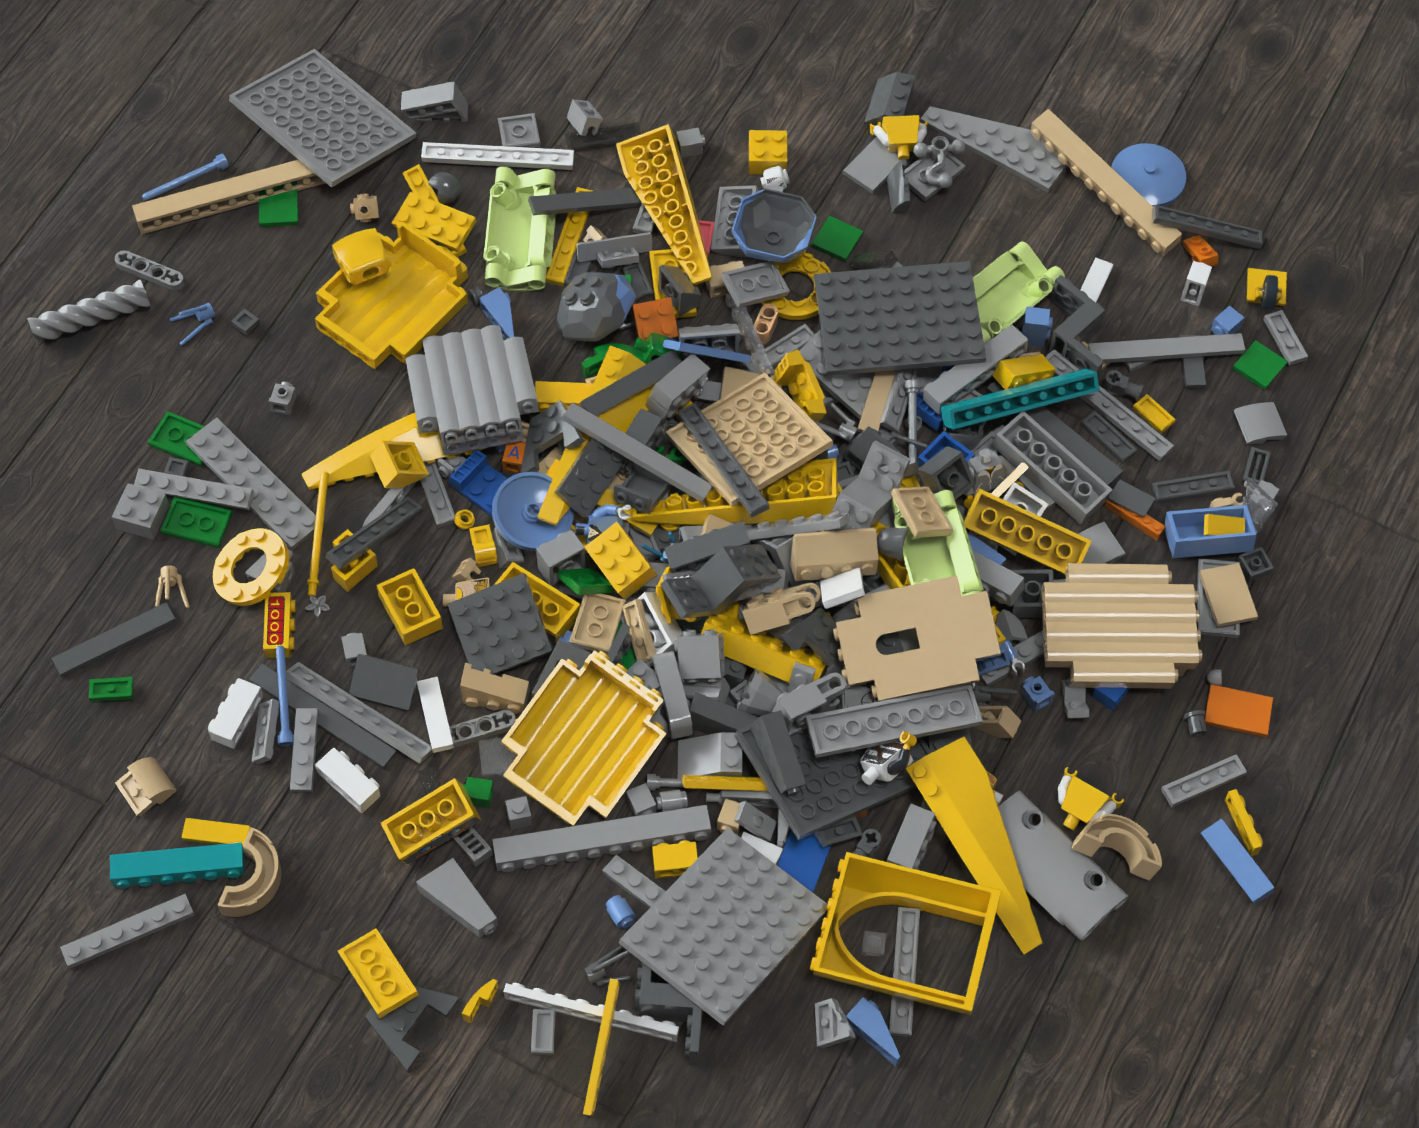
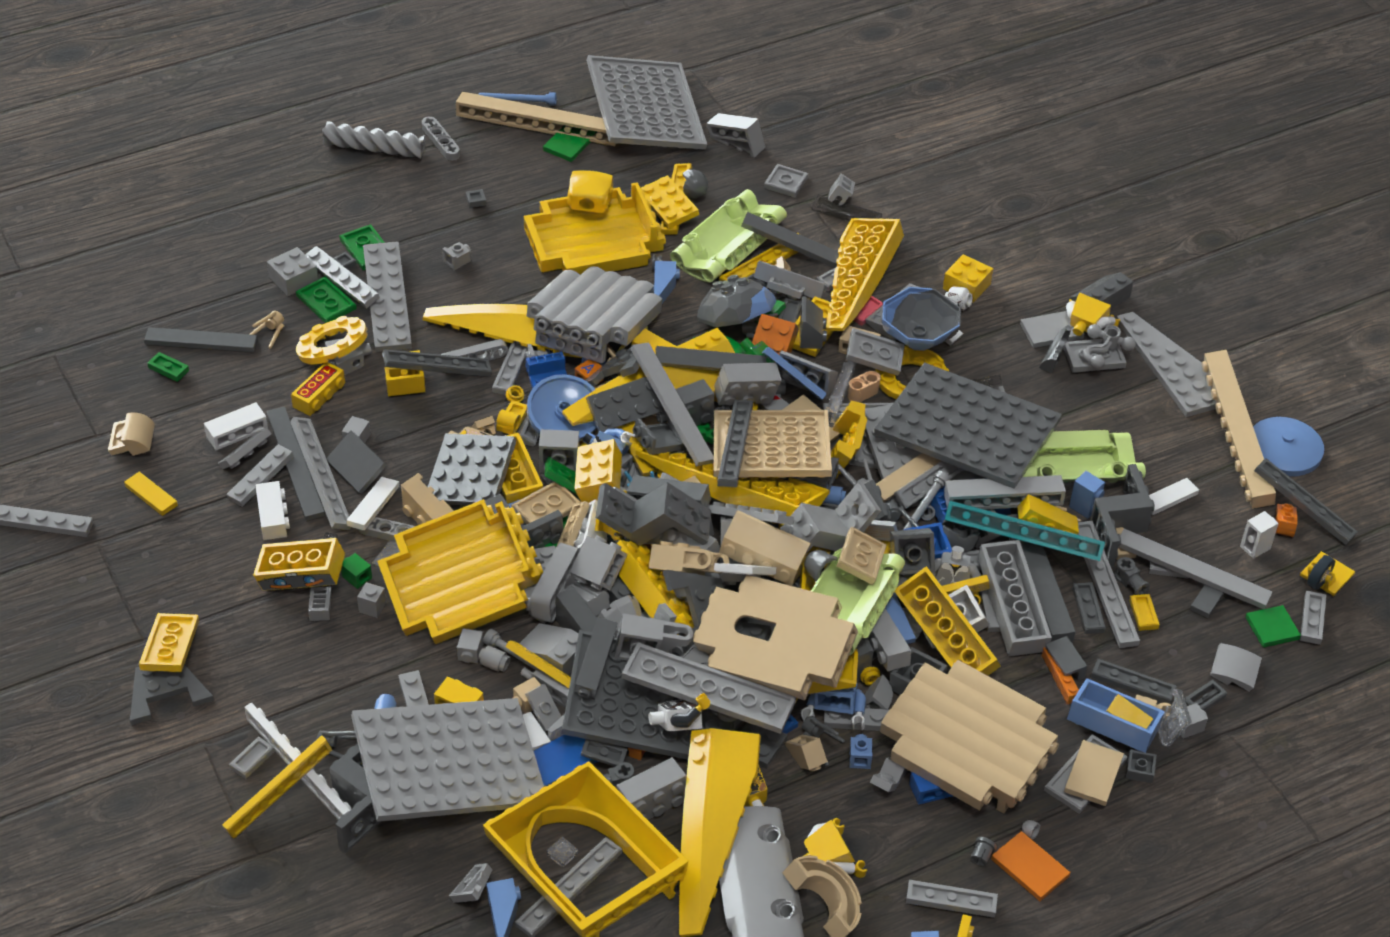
camera: 35 degrees right, 15 degrees down
teal brick [110,842,245,889] -> none
medium blue plant [170,303,215,346] -> none
tan brick [217,827,282,917] -> none
medium blue piece [276,646,294,746] -> none
light grey plant [305,595,330,619] -> none
yellow bar [307,471,329,597] -> none
tan brick [350,194,379,222] -> none
yellow slope [370,441,429,488] -> none
yellow brick [376,568,443,646] -> none
light grey slope [416,858,498,938] -> none
white plate [421,142,574,170] -> none
yellow slope [462,979,498,1023] -> none
light grey brick [492,805,711,872] -> none
light grey brick [676,128,706,158] -> none
green tile [811,216,863,263] -> none
light grey slope [1079,522,1126,564] -> none
medium blue brick [1211,306,1244,335] -> none

